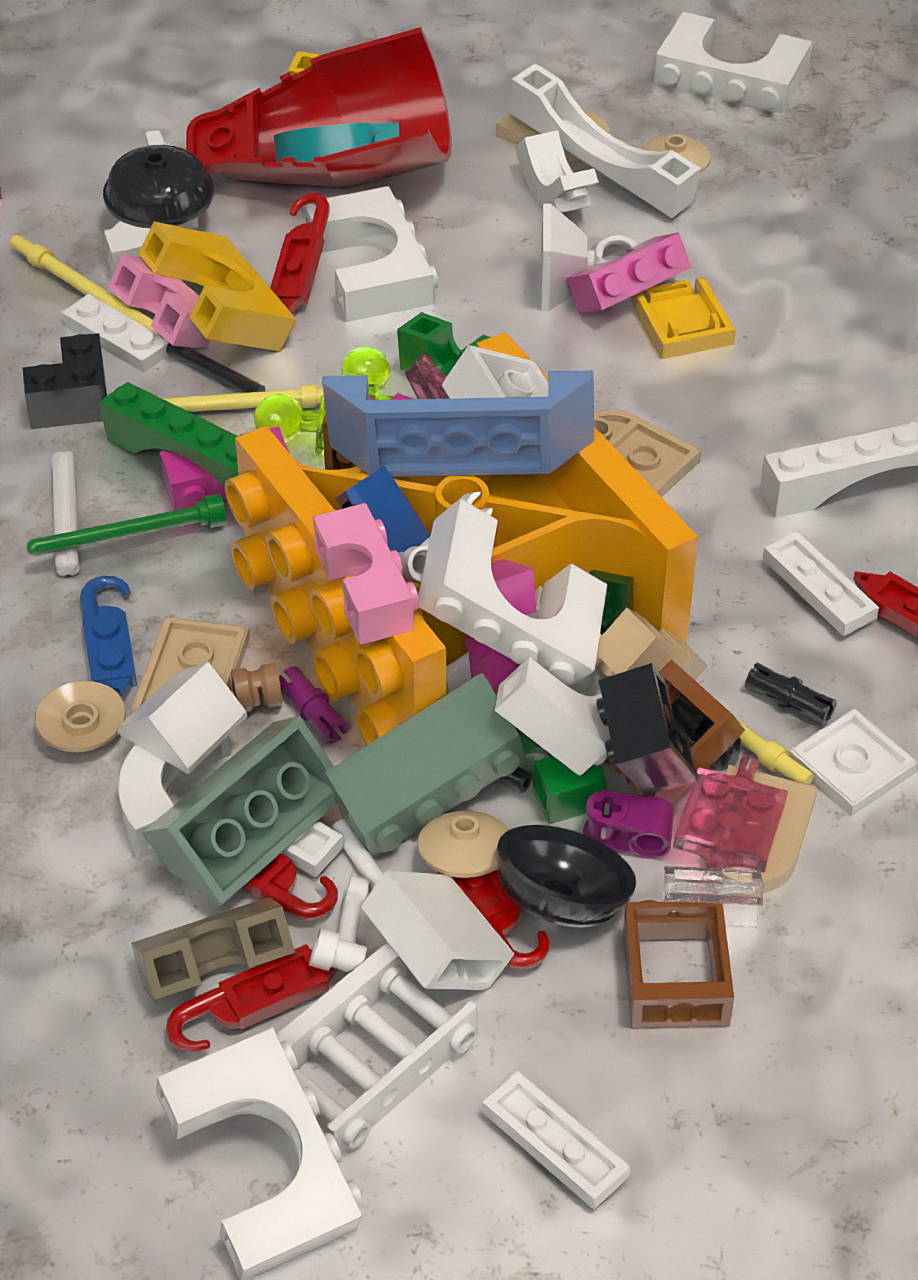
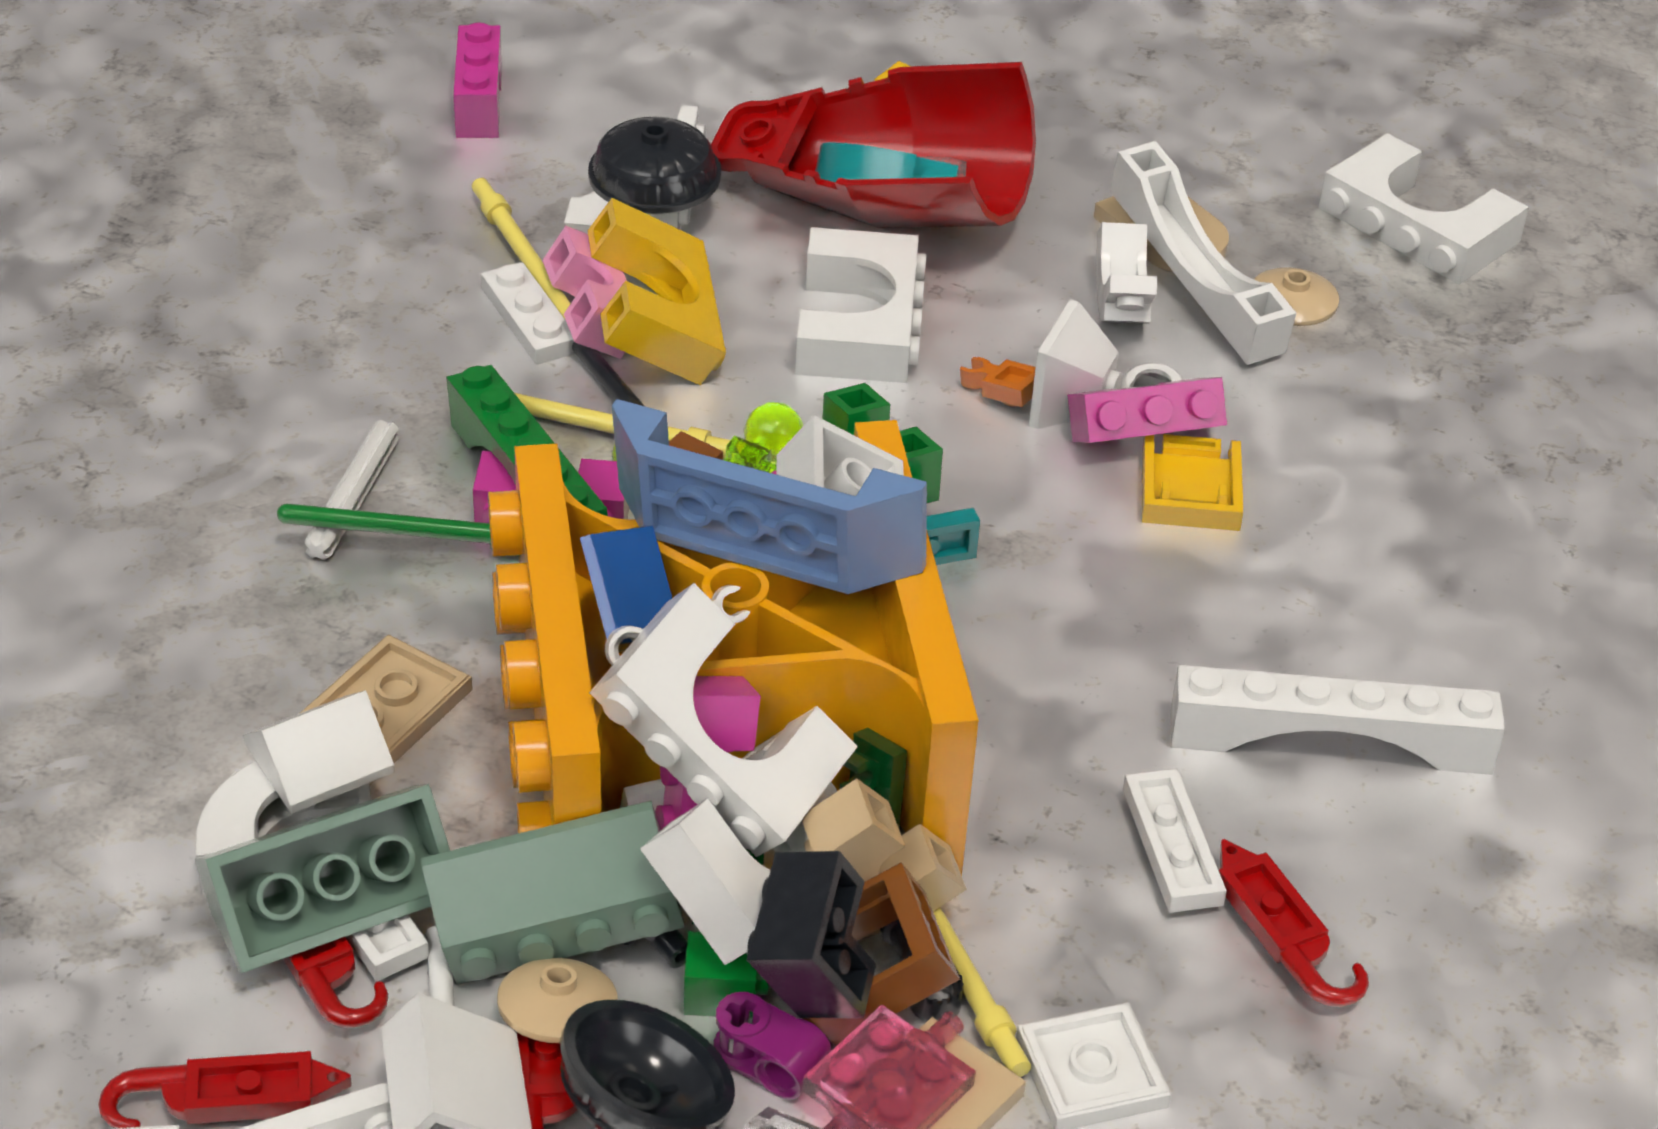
camera: 20 degrees right, 5 degrees down
black brick [22,333,107,429] -> none
tan dish [35,681,126,752] -> none
blue plate [80,575,137,701] -> none
dark tan arch [131,897,295,1000] -> none
medium nougat wheel [231,663,282,712] -> none
red plate [270,193,330,314] -> none
magenta pin [279,666,349,744] -> none
white brick [309,874,369,973] -> none
bright pink arch [313,503,419,645] -> none
tan tile [594,410,701,497] -> none
black pin [745,662,837,726] -> none
none -> orange plate [960,357,1036,407]

